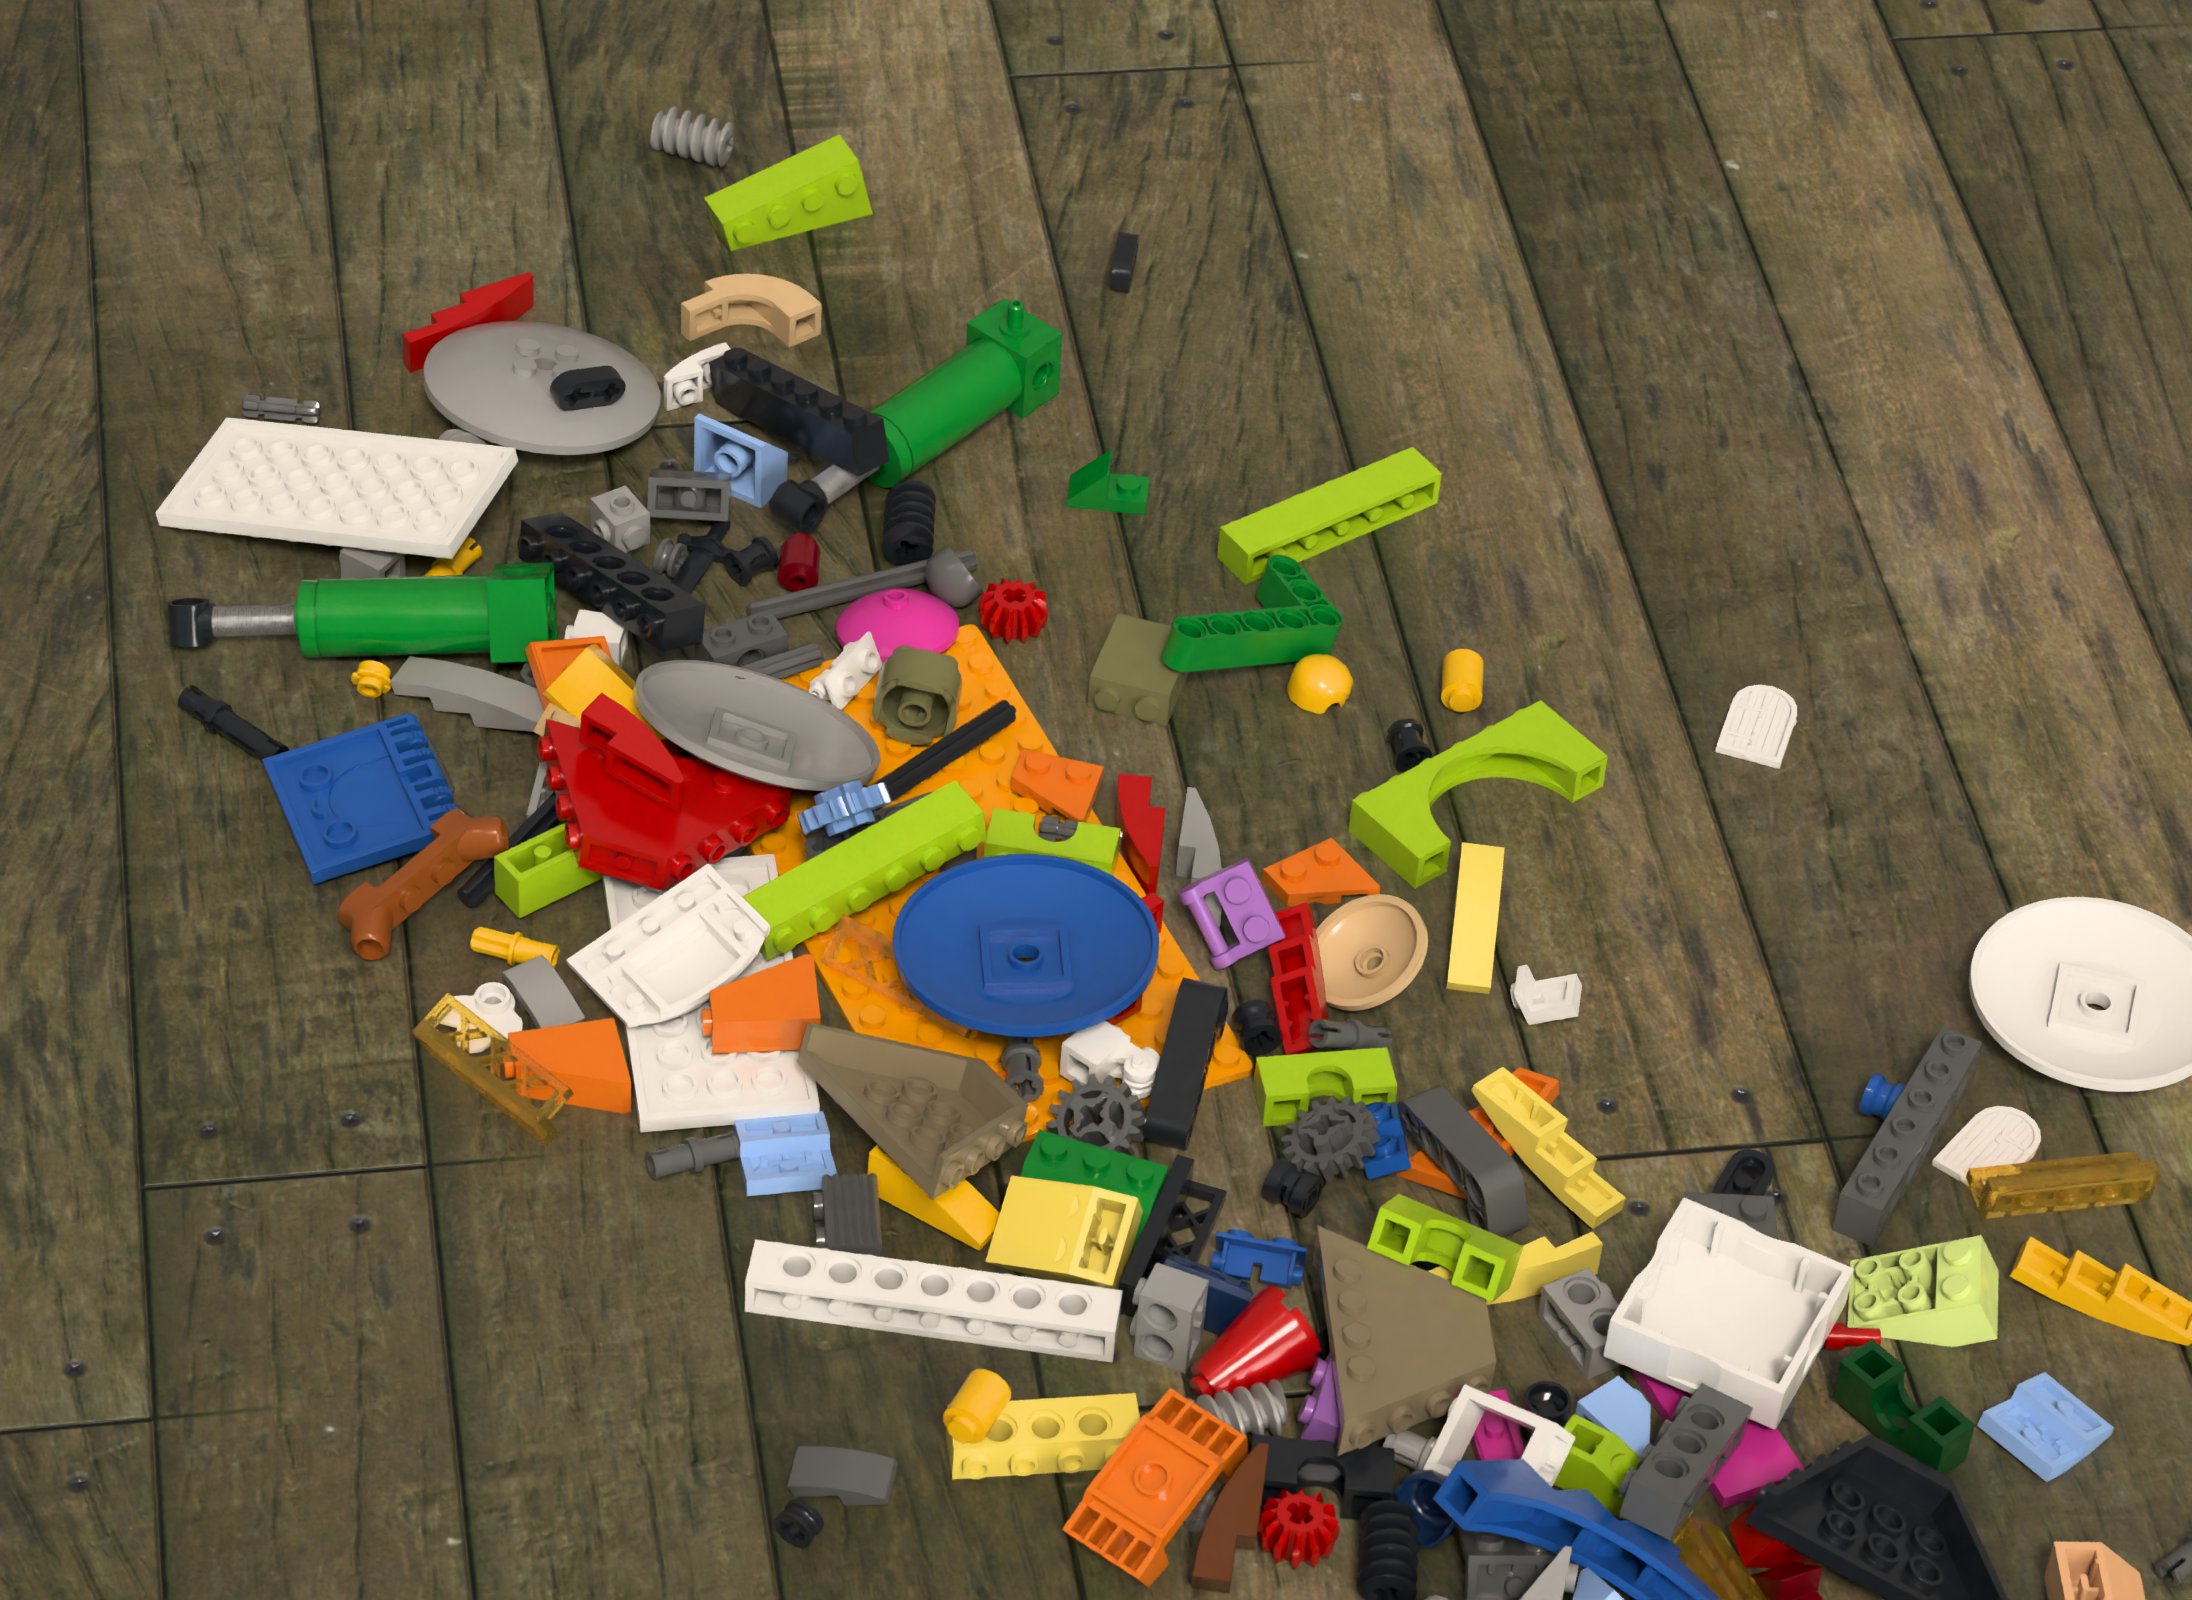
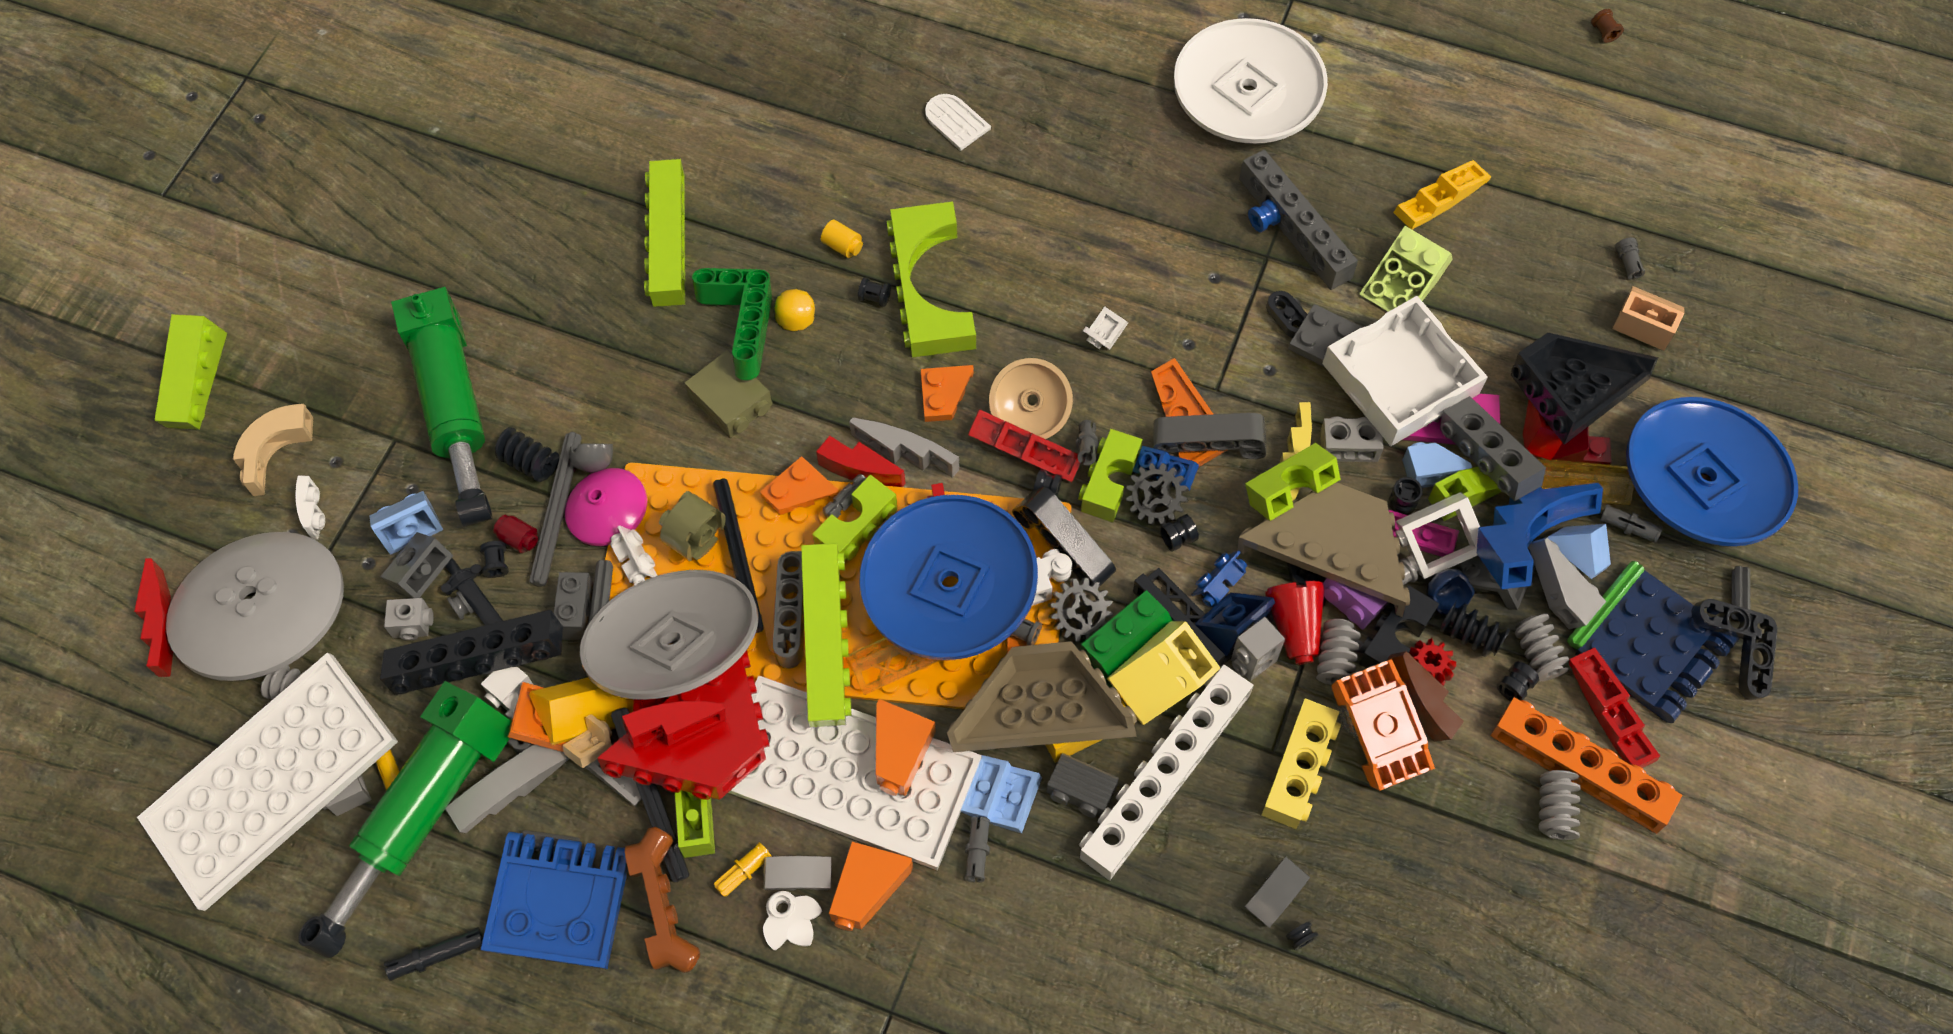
camera: 55 degrees left, 20 degrees up
dark grey axle [242,394,321,424] -> none
yellow plate [351,660,391,698] -> none
clear yellow fence [412,993,574,1146] -> none
black beam [550,366,626,411] -> none
white slope [566,863,771,1028] -> none
light grey piece [650,106,734,167] -> none
black brick [709,347,890,476] -> none
medium blue gear [797,780,892,837] -> none
yellow brick [943,1369,1011,1443] -> none
red gear [979,577,1048,644] -> none
green slope [1066,450,1150,515] -> none
black beam [1110,232,1139,292] -> none
medium lavender plate [1177,857,1286,970] -> none
light yellow slope [1446,842,1505,994] -> none
light yellow slope [1472,1067,1626,1229] -> none
dark green arch [1832,1339,1975,1475] -> none
white window [1932,1106,2041,1200] -> none
clear yellow fence [1966,1151,2161,1219] -> none
light blue slope [1977,1372,2114,1482] -> none

